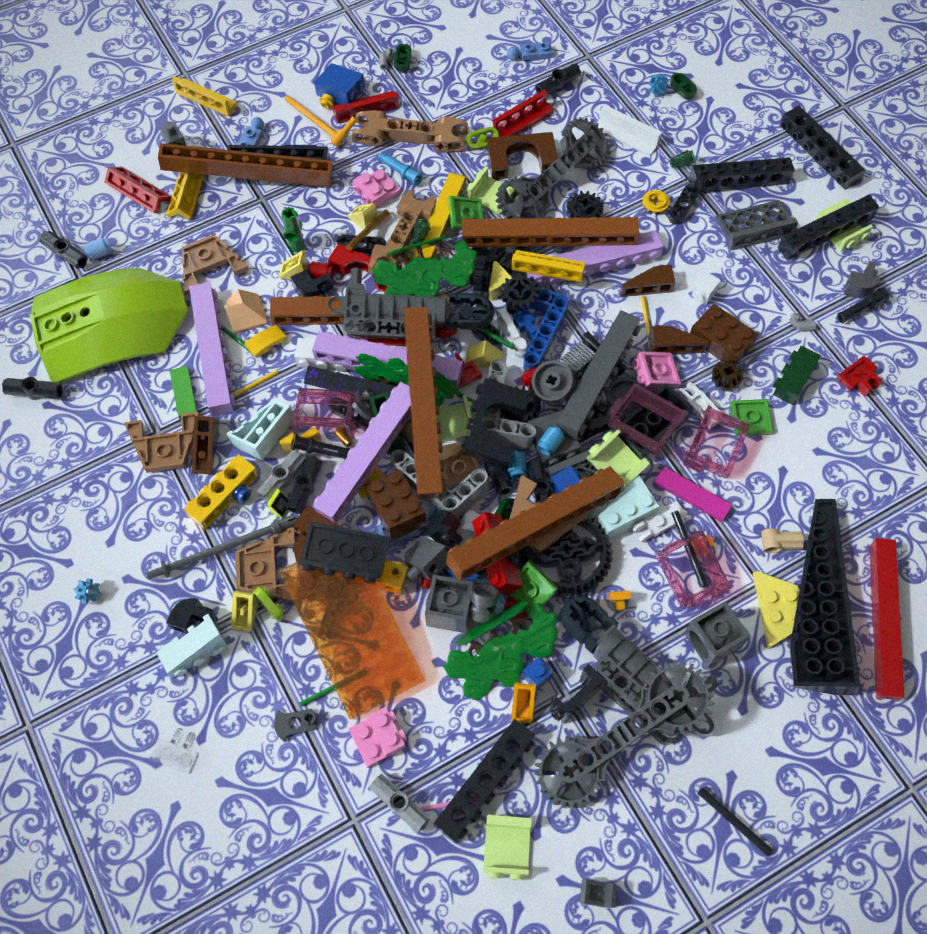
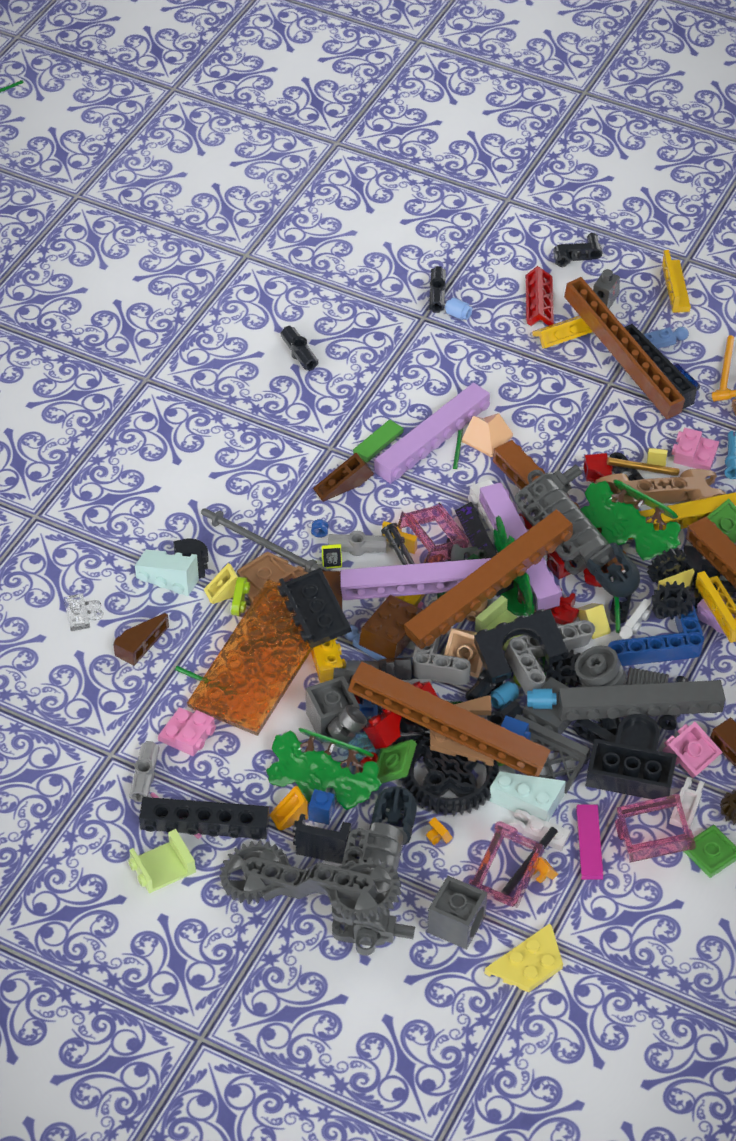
camera: 55 degrees right, 15 degrees down
lime wedge [30,268,189,383] -> none
dark azure gear [73,578,101,604] -> none
medium nougat wing [124,412,199,473] -> none
medium nougat wing [182,234,249,295] -> none
yellow brick [184,454,258,530] -> none
light aqua wedge [227,399,296,461] -> none
yellow axle [232,370,278,397] -> none
yellow slope [244,325,286,357] -> none
dark grey piece [274,709,317,742] -> none
light yellow slope [279,250,308,280] -> none
green piece [281,207,305,252] -> none
black piece [285,456,323,514] -> none
black brick [290,270,333,297] -> none
red brick [307,261,333,279] -> none
clear green cone [412,219,431,244] -> none
blue plate [511,307,537,340] -> none
dark grey bracket [579,879,617,908] -> none
yellowish green panel [586,429,650,490] -> none
clear pink piece [608,383,687,455] -> none
black bar [697,787,773,856] -> none
tan piece [761,528,804,553] -> none
black wedge [790,499,860,695] -> none
red tile [869,538,905,702] -> none
none -> reddish brown slope [113,613,169,666]
none -> black beam [553,233,603,267]

